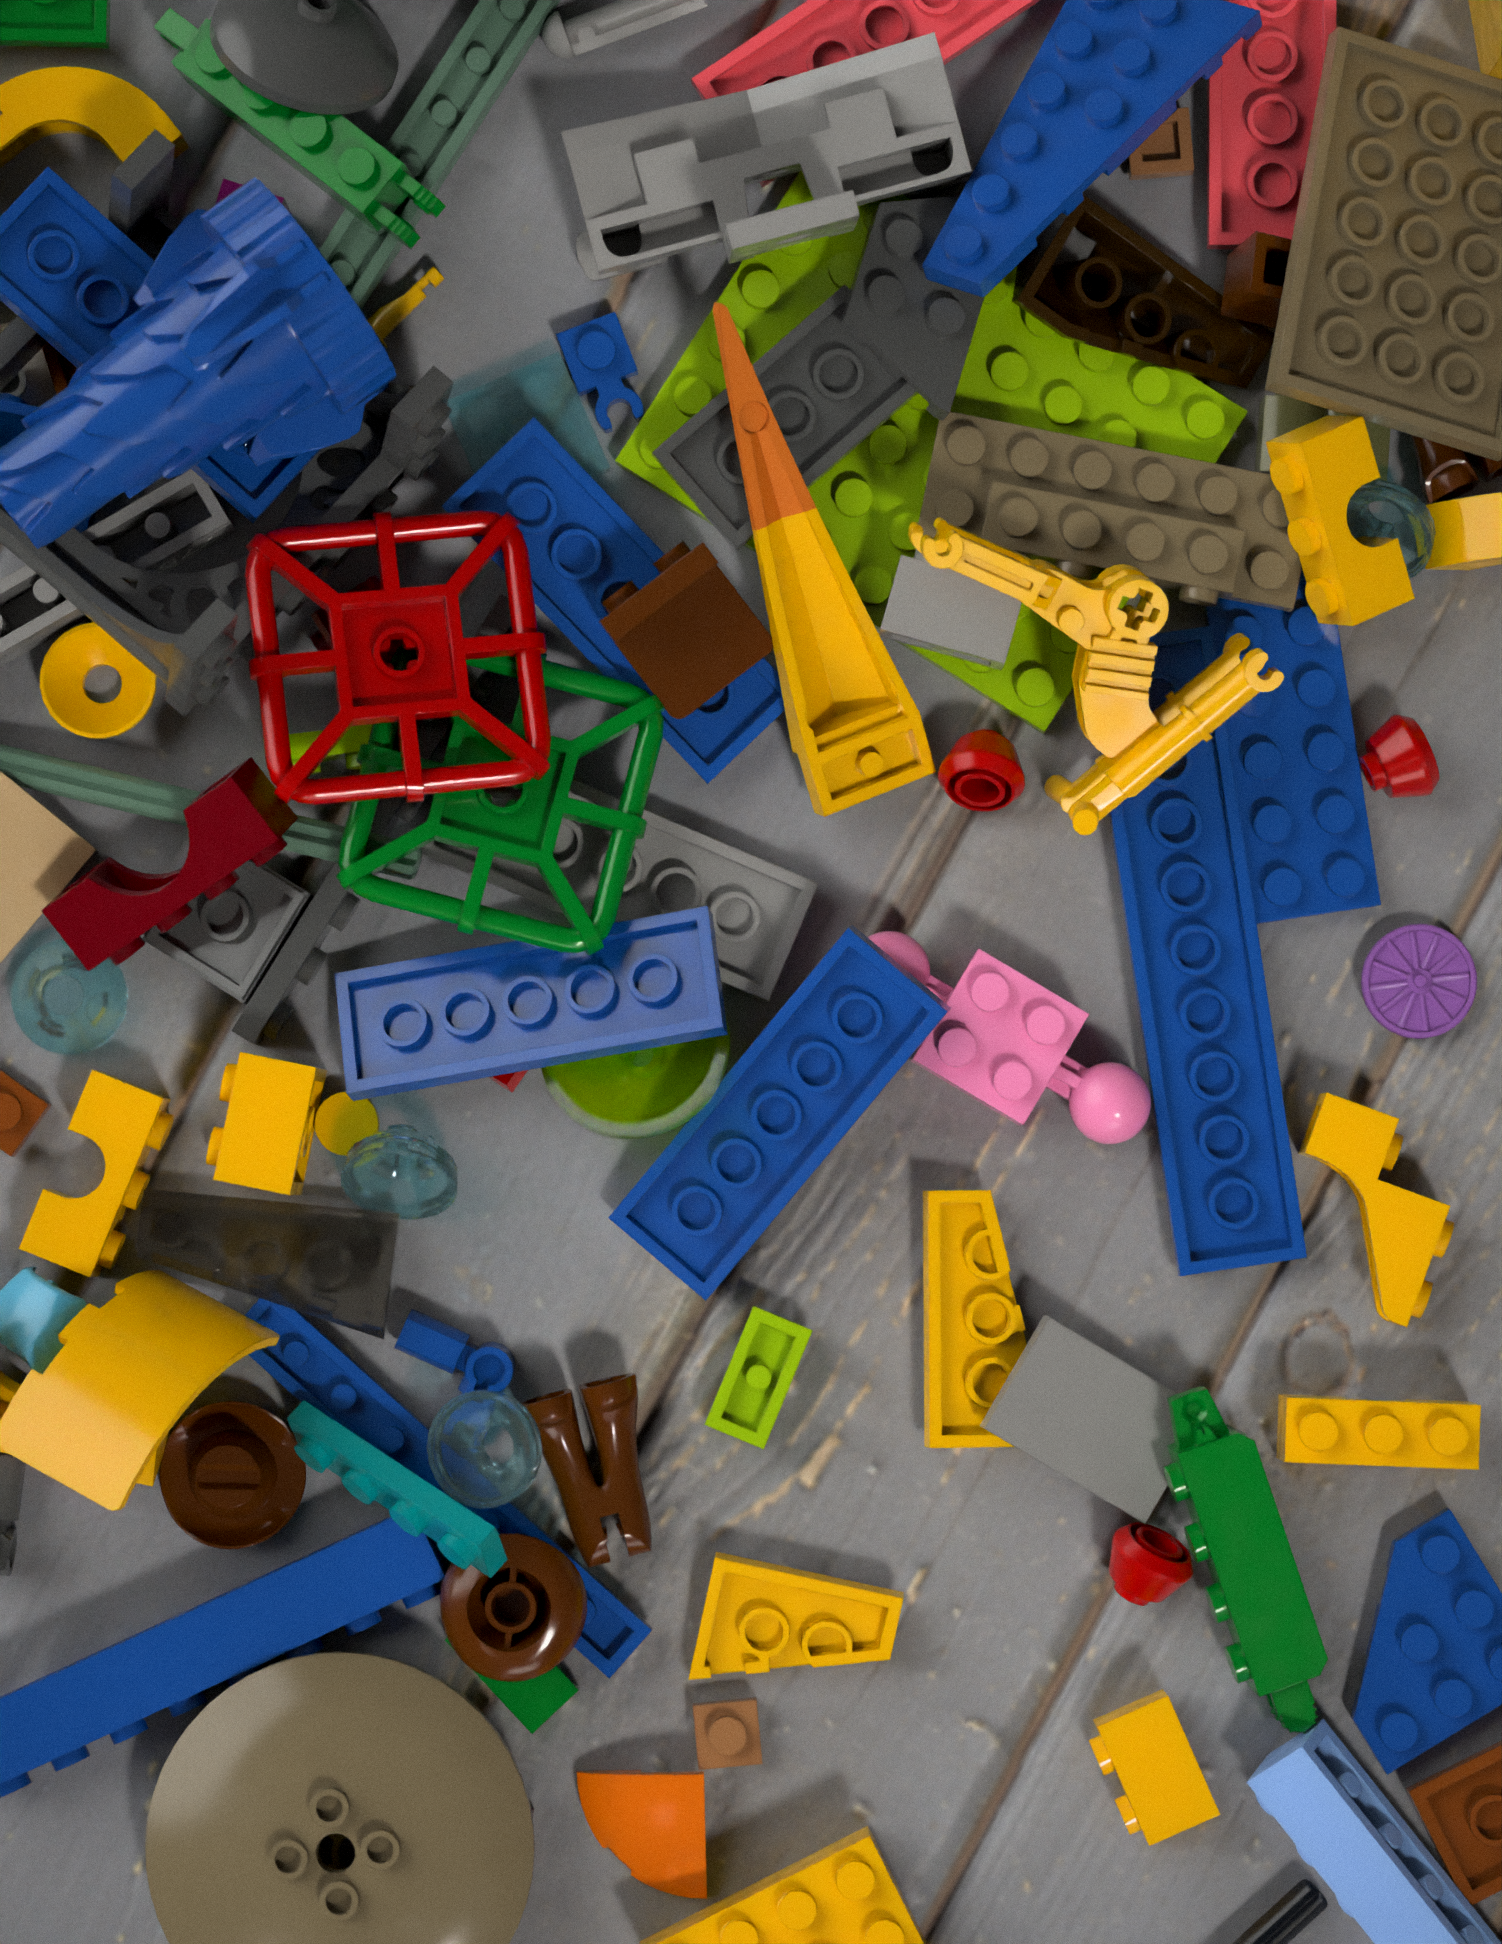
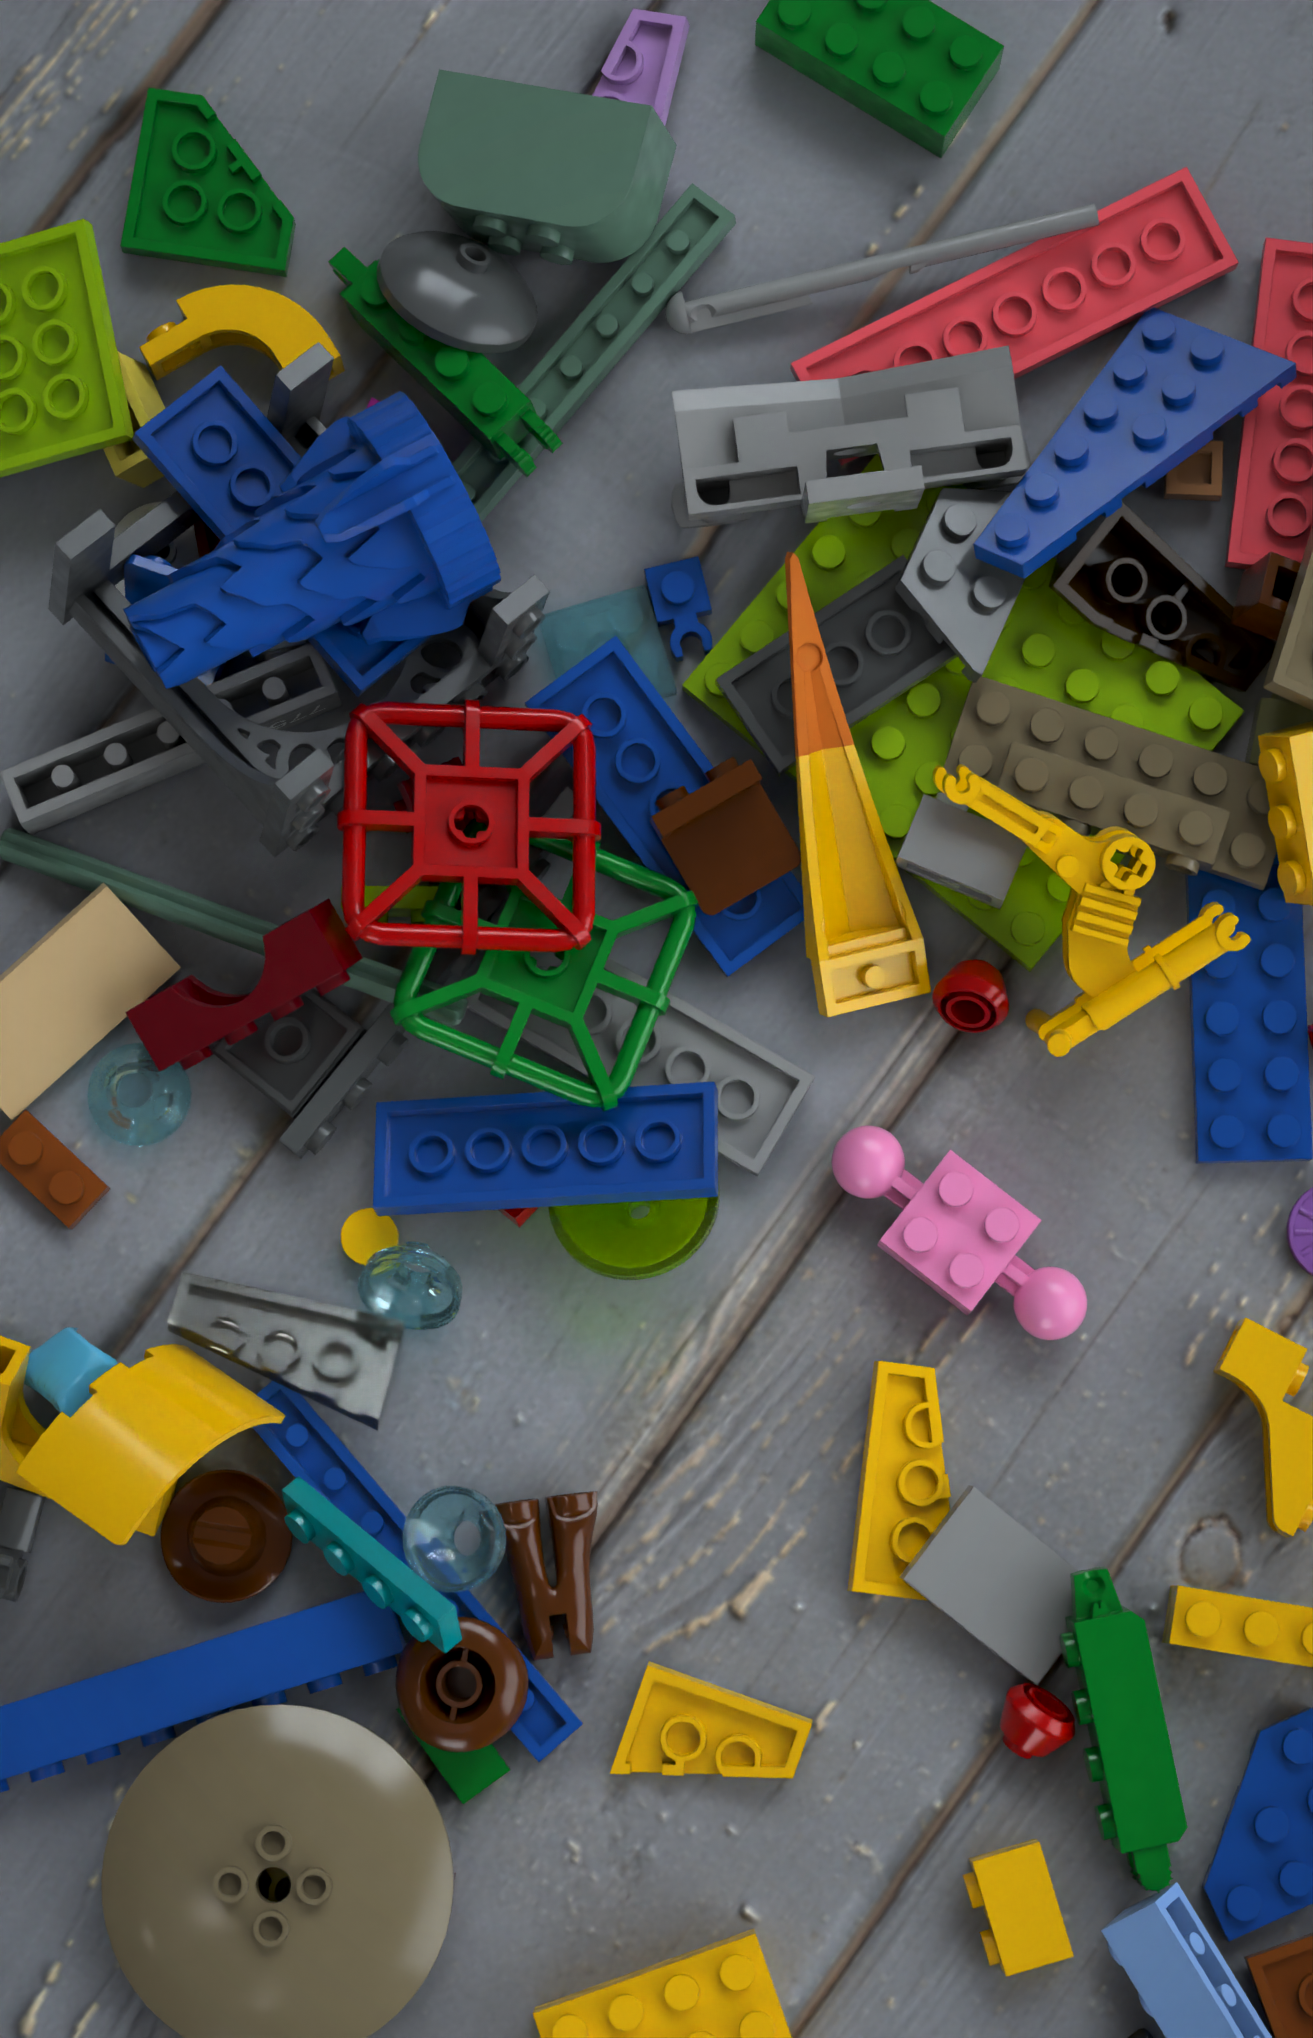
camera: 10 degrees right, 5 degrees down
yellow arch [19,1069,174,1278] -> none
yellow piece [39,622,157,739] -> none
yellow brick [206,1052,328,1195] -> none
yellow piece [367,266,444,348] -> none
blue bar [394,1309,516,1447] -> none
orange brick [576,1769,707,1899] -> none
blue plate [608,925,951,1301] -> none
medium nougat plate [693,1697,763,1770] -> none
lime plate [704,1305,813,1449] -> none
blue plate [1099,626,1307,1276] -> none

